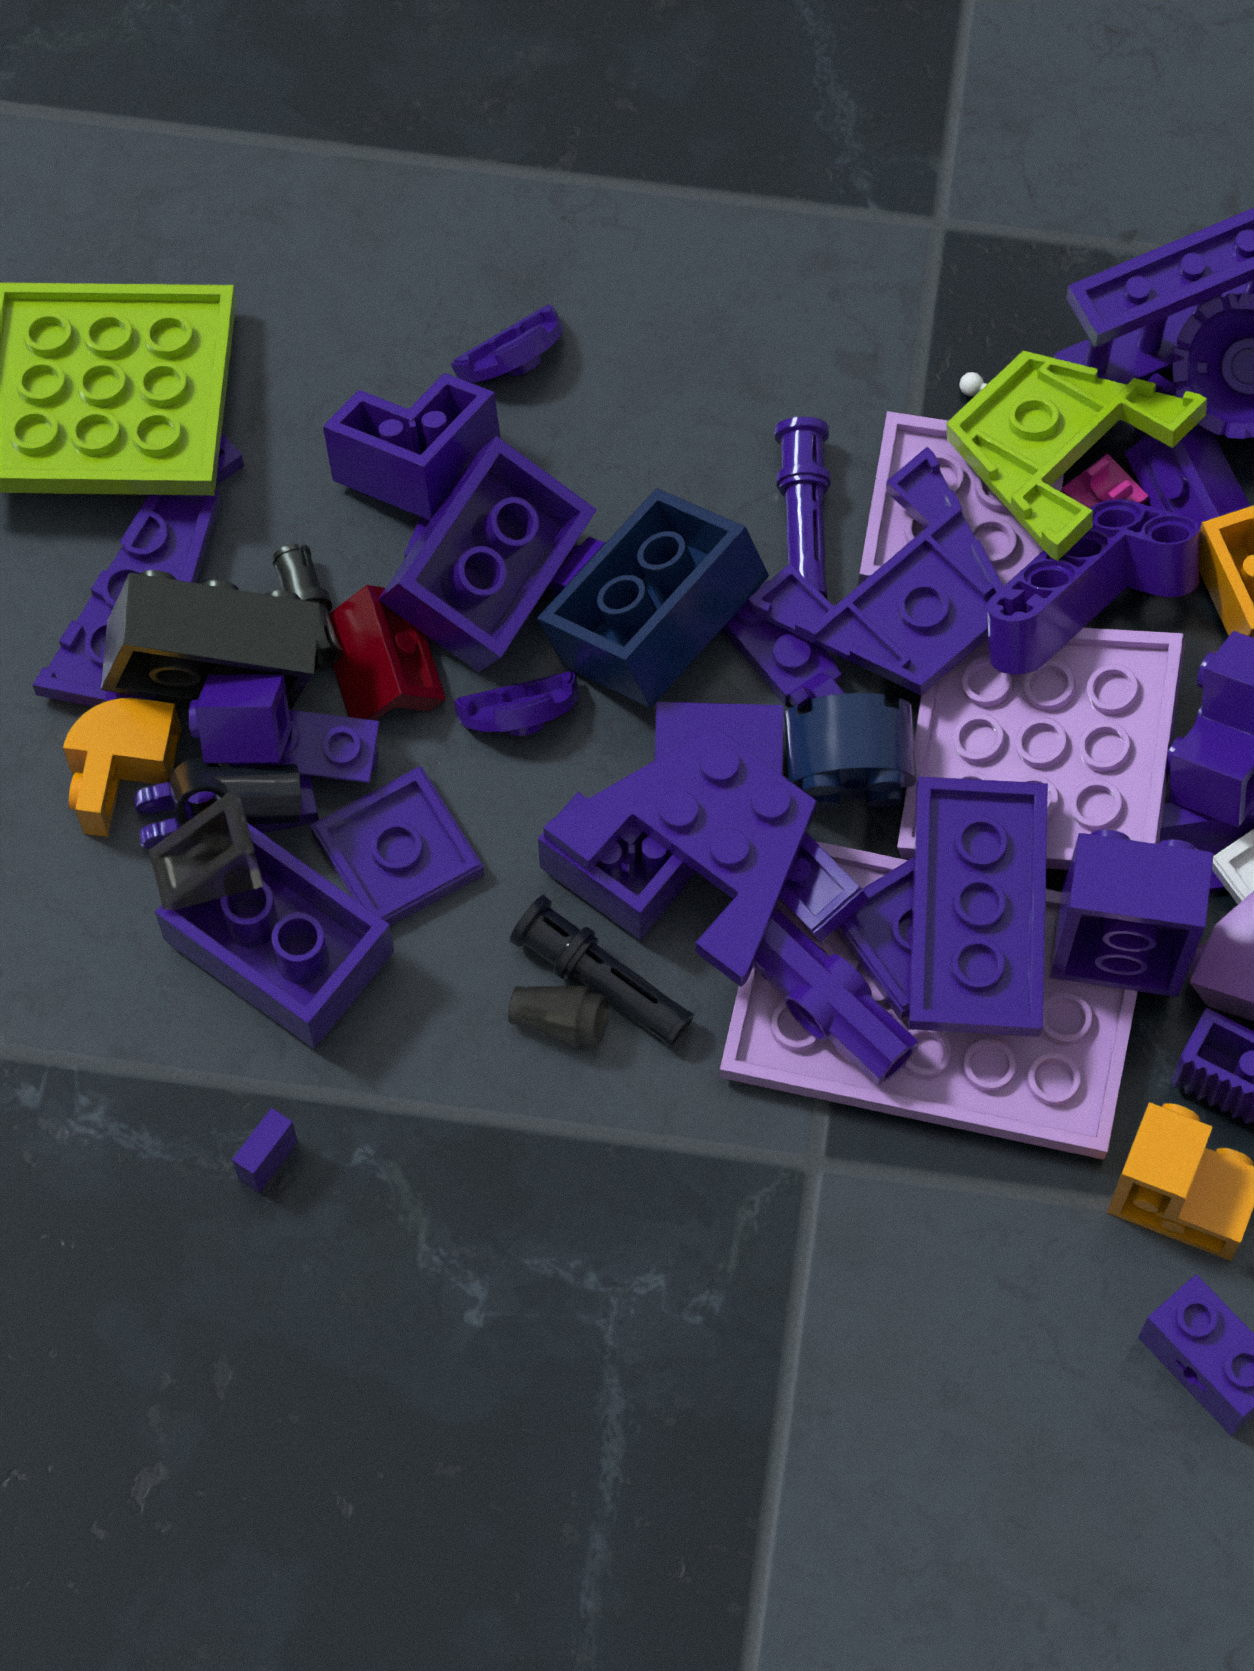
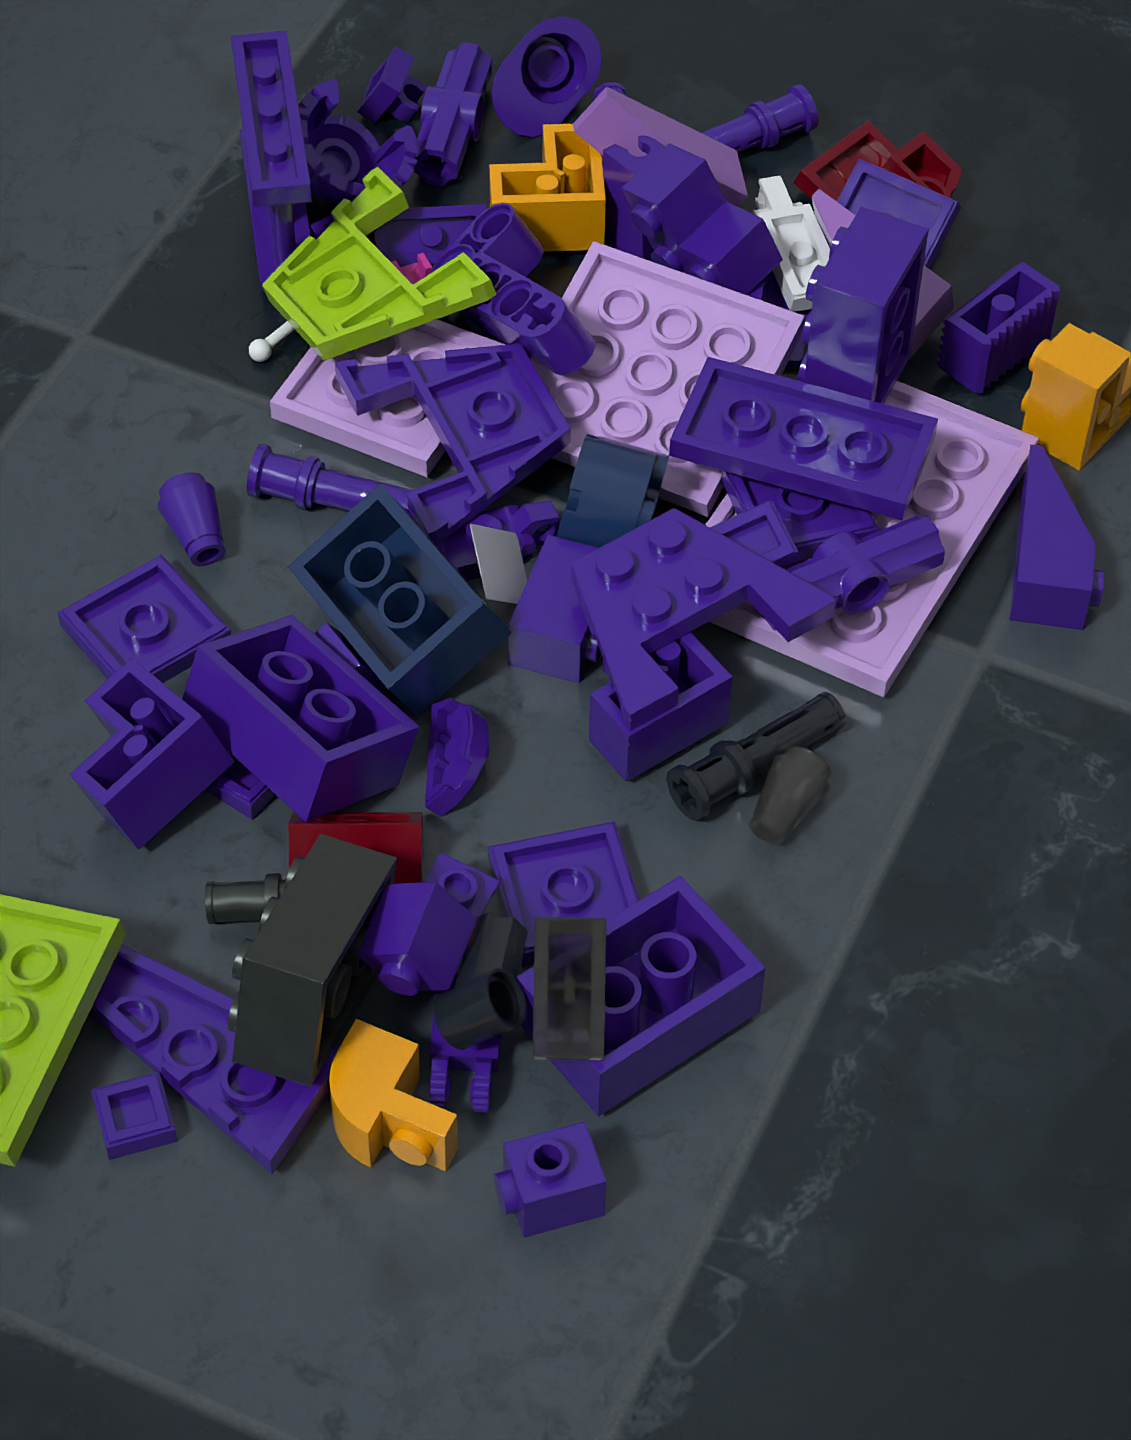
camera: 75 degrees left, 15 degrees down
dark purple tile [232,1107,298,1193] -> none
dark purple plate [451,304,564,383] -> none
none -> dark purple tile [58,554,231,683]
none -> dark purple tile [91,1072,177,1160]
none -> dark purple cone [158,472,226,566]
none -> white sticker [470,524,527,604]
none -> dark purple brick [494,1121,607,1238]
none -> dark purple slope [1009,444,1105,630]

